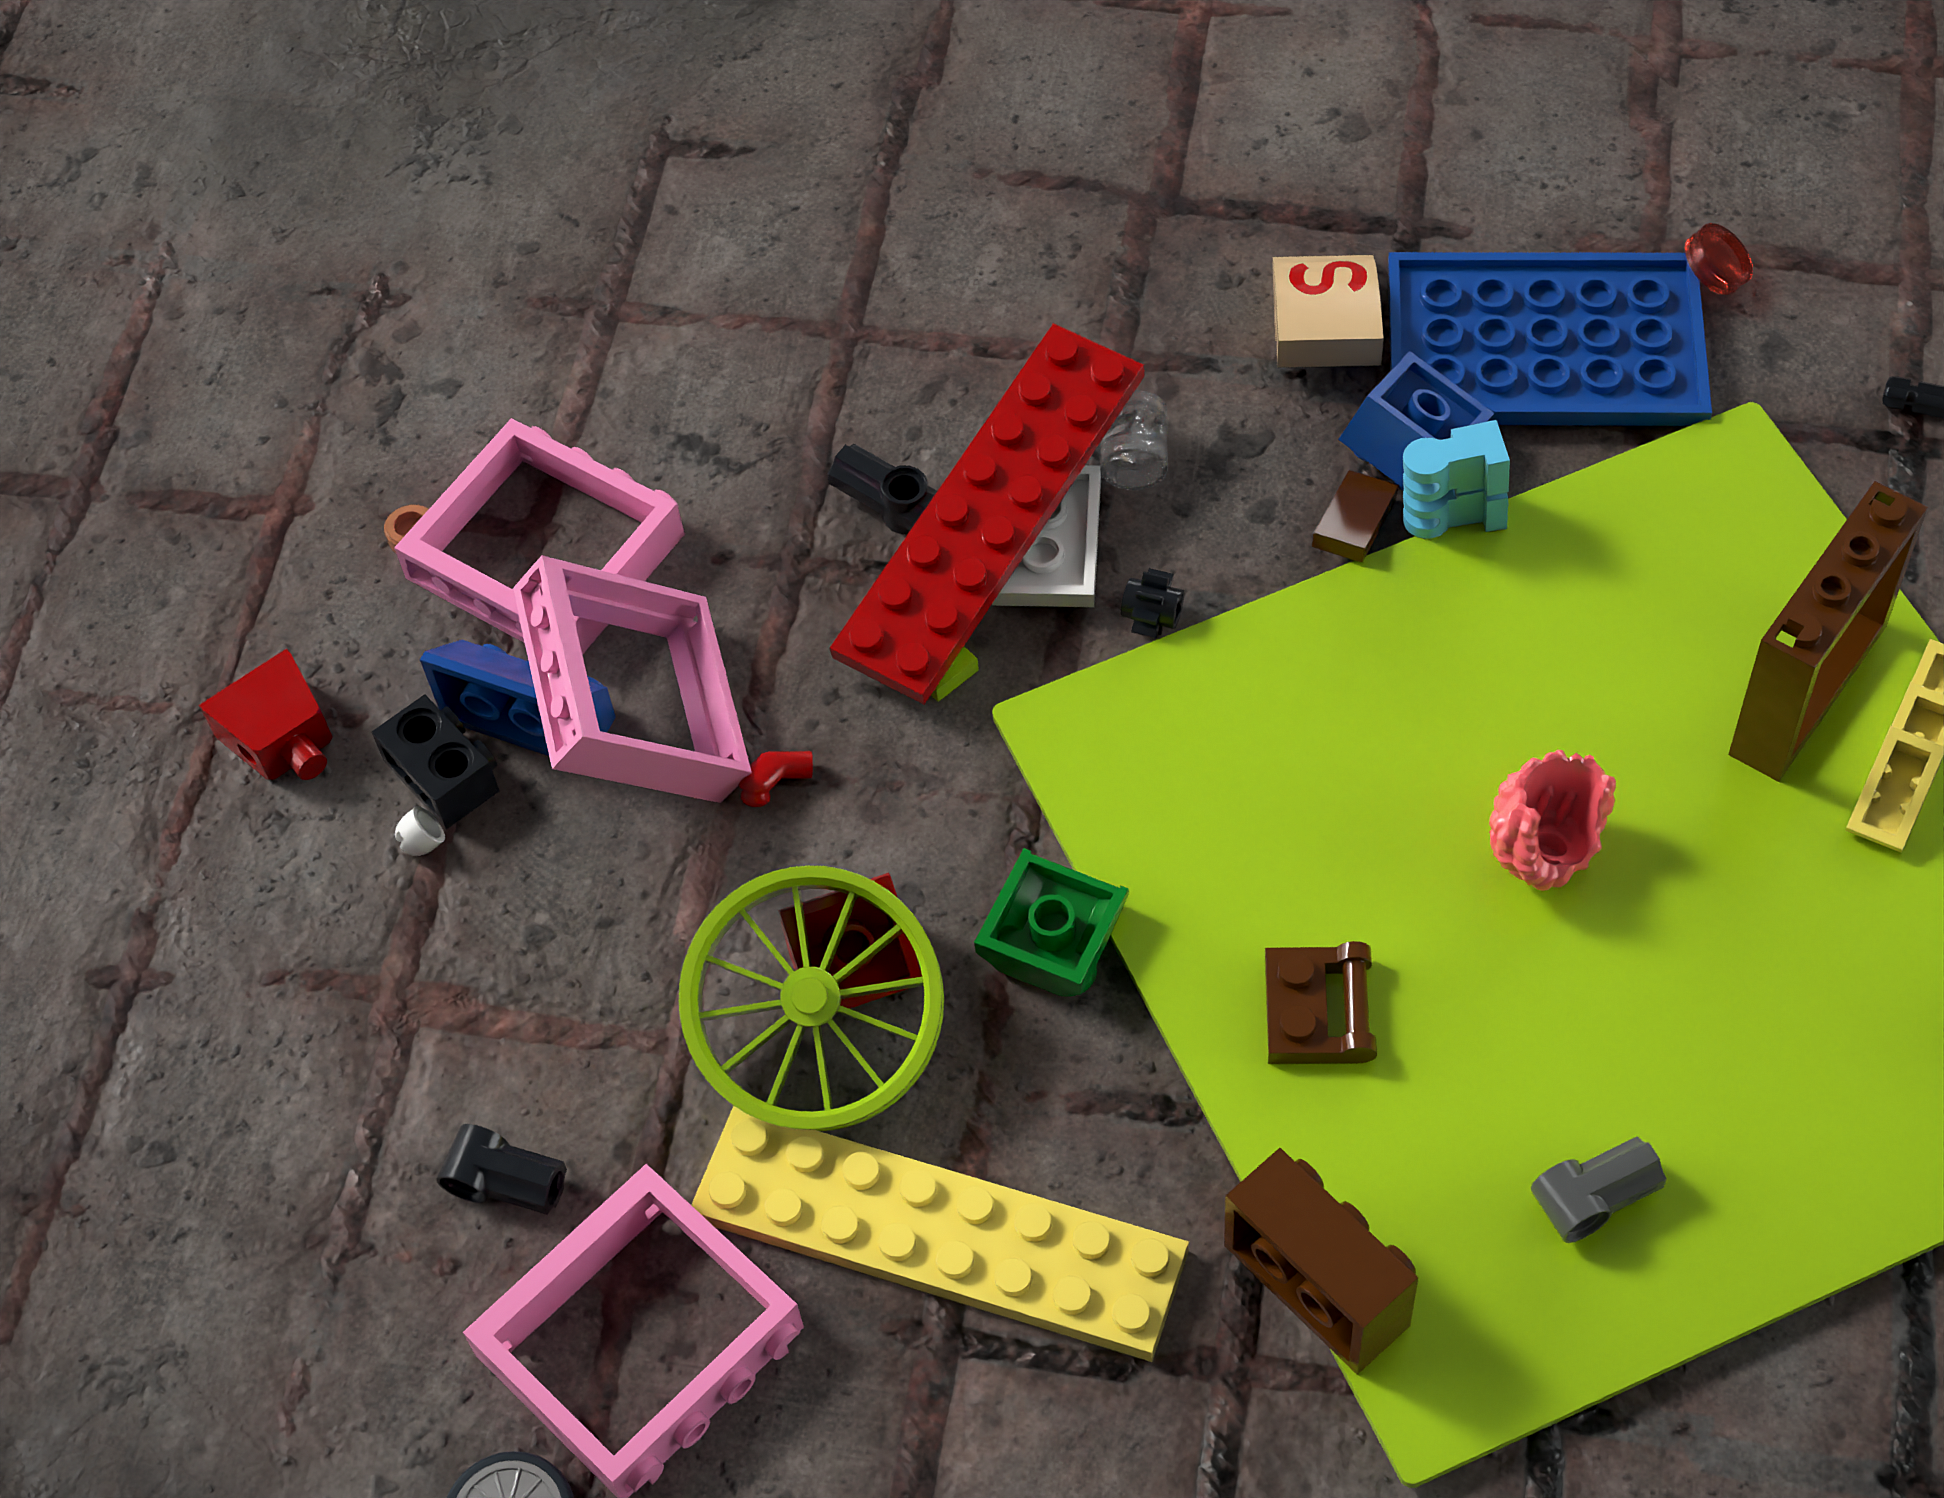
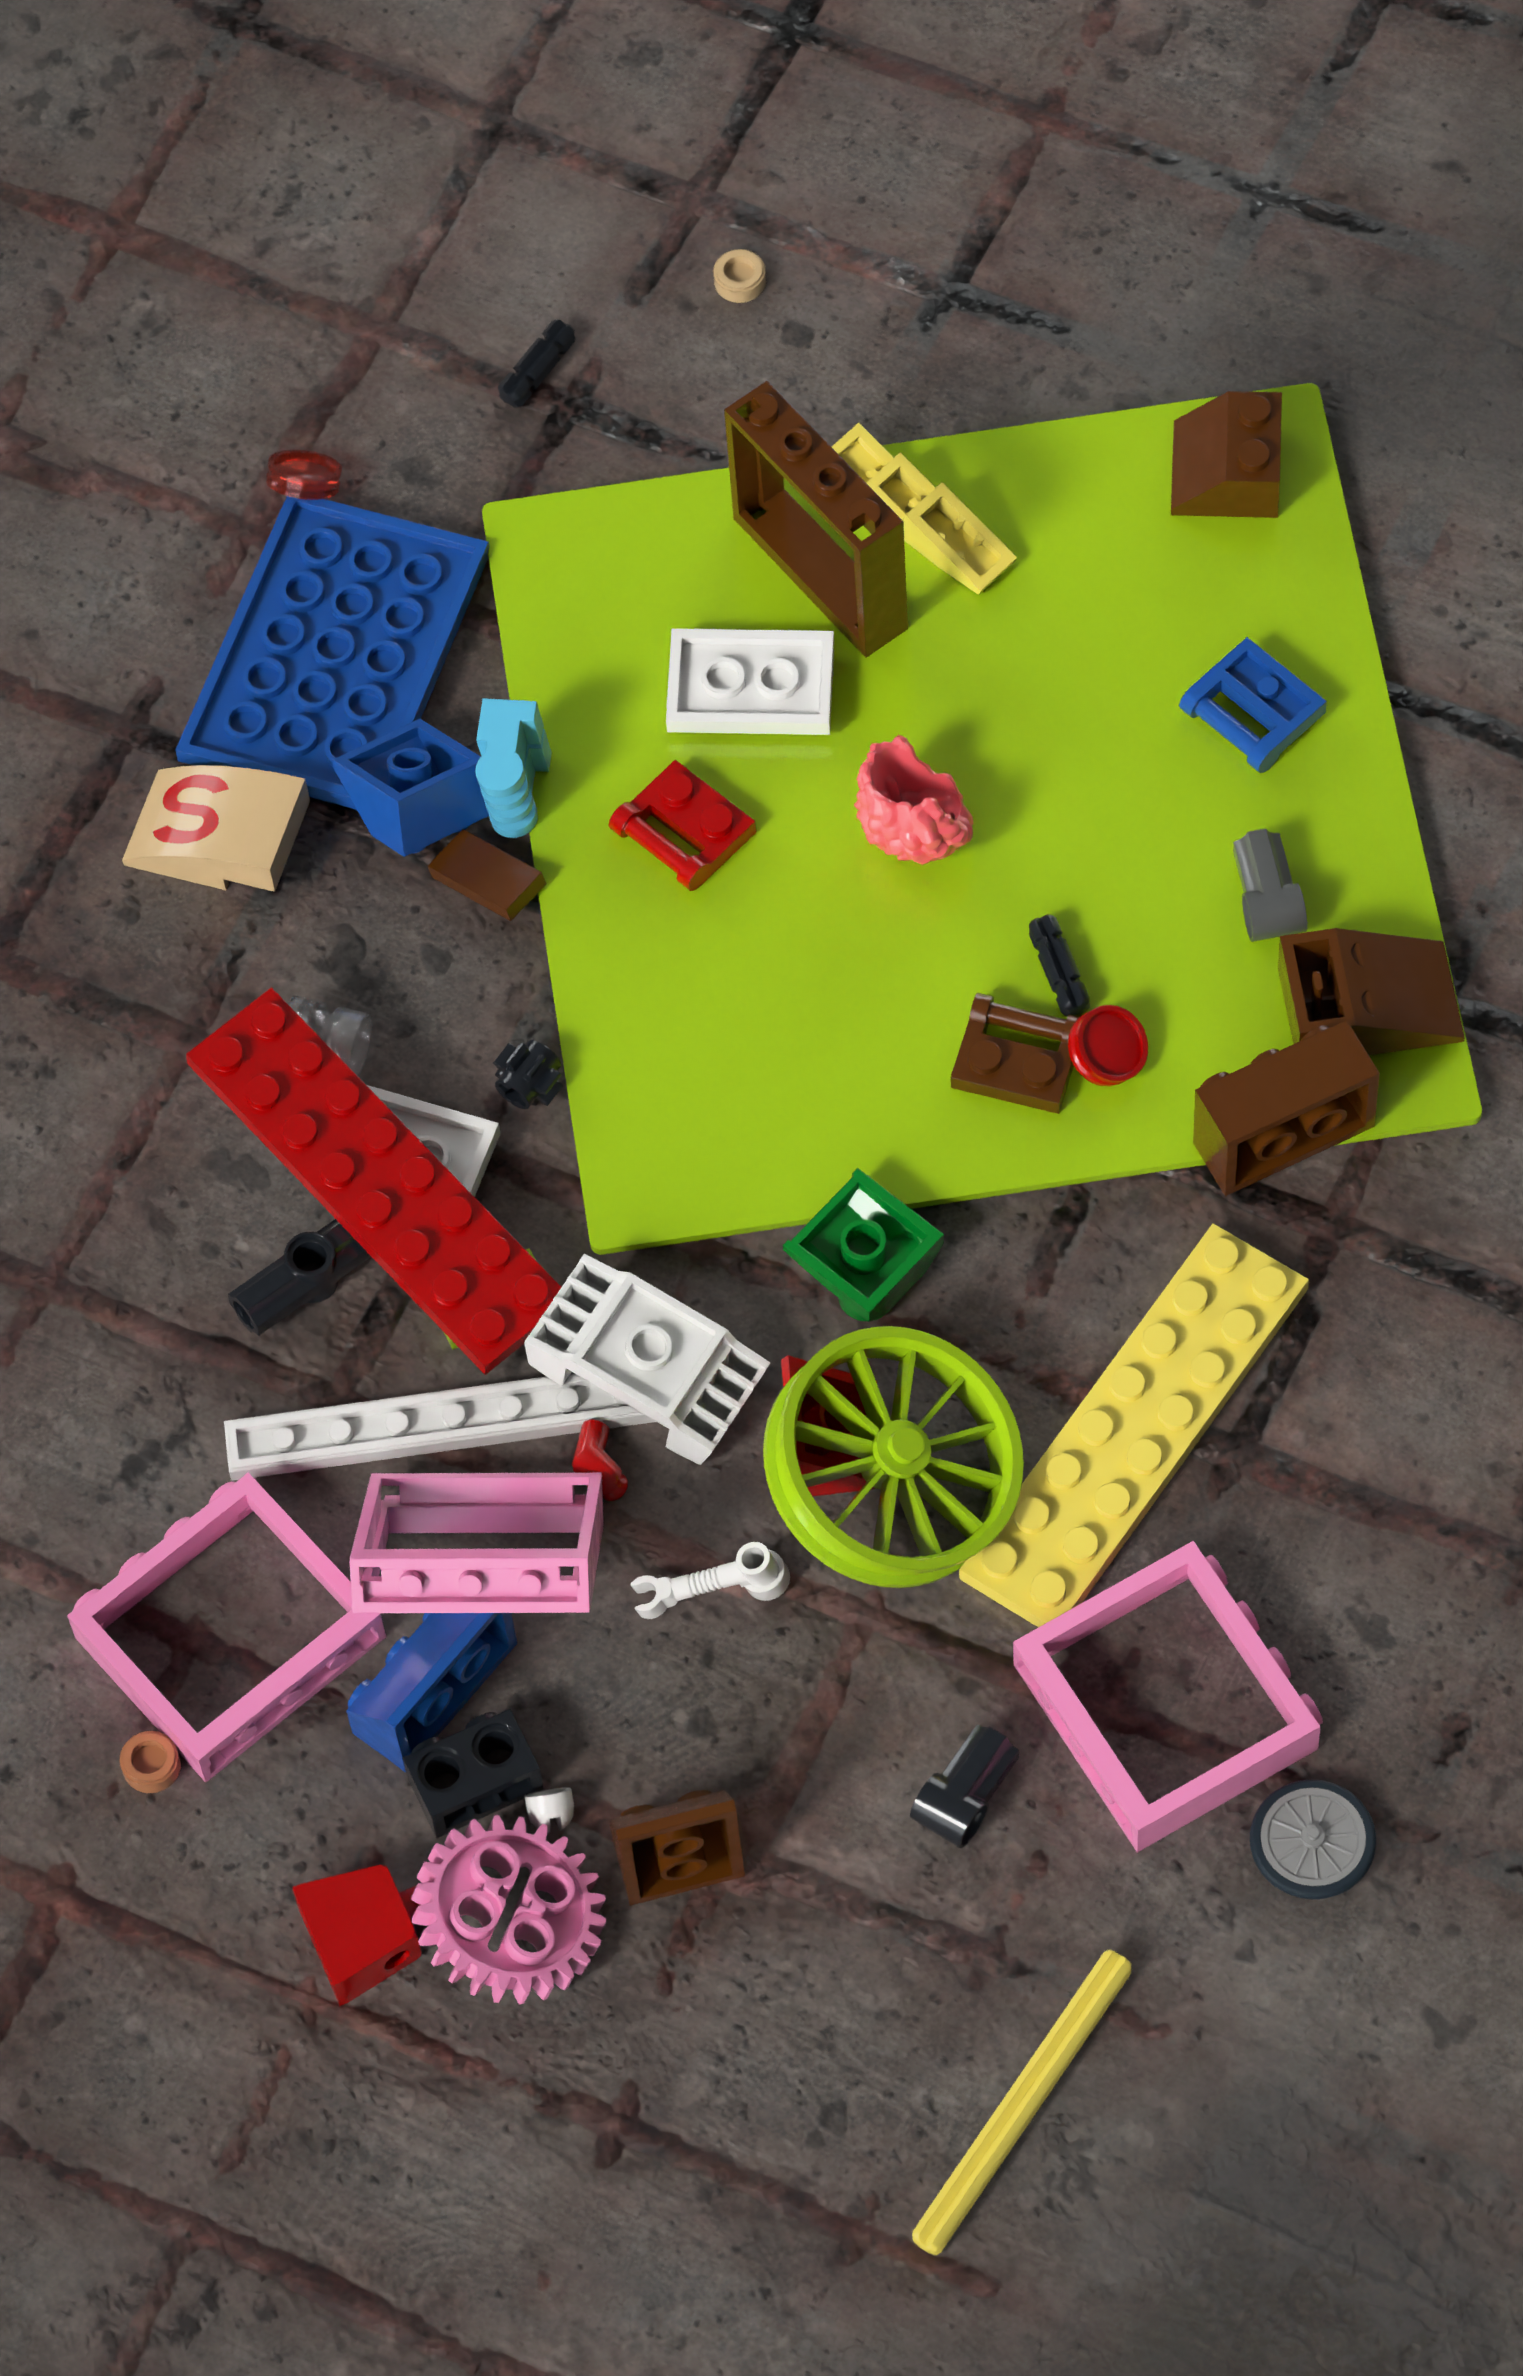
camera: 75 degrees left, 5 degrees up
none -> white tile [224,1373,656,1481]
none -> bright pink gear [411,1815,606,2004]
none -> white plate [524,1254,770,1465]
none -> red plate [608,760,756,891]
none -> reddish brown slope [609,1790,745,1906]
none -> white brick [630,1542,790,1619]
none -> white plate [666,629,834,735]
none -> light yellow axle [912,1950,1132,2255]
none -> black axle [1029,914,1090,1017]
none -> red piece [1068,1005,1148,1087]
none -> blue plate [1179,637,1327,773]
none -> reddish brown slope [1278,928,1465,1056]

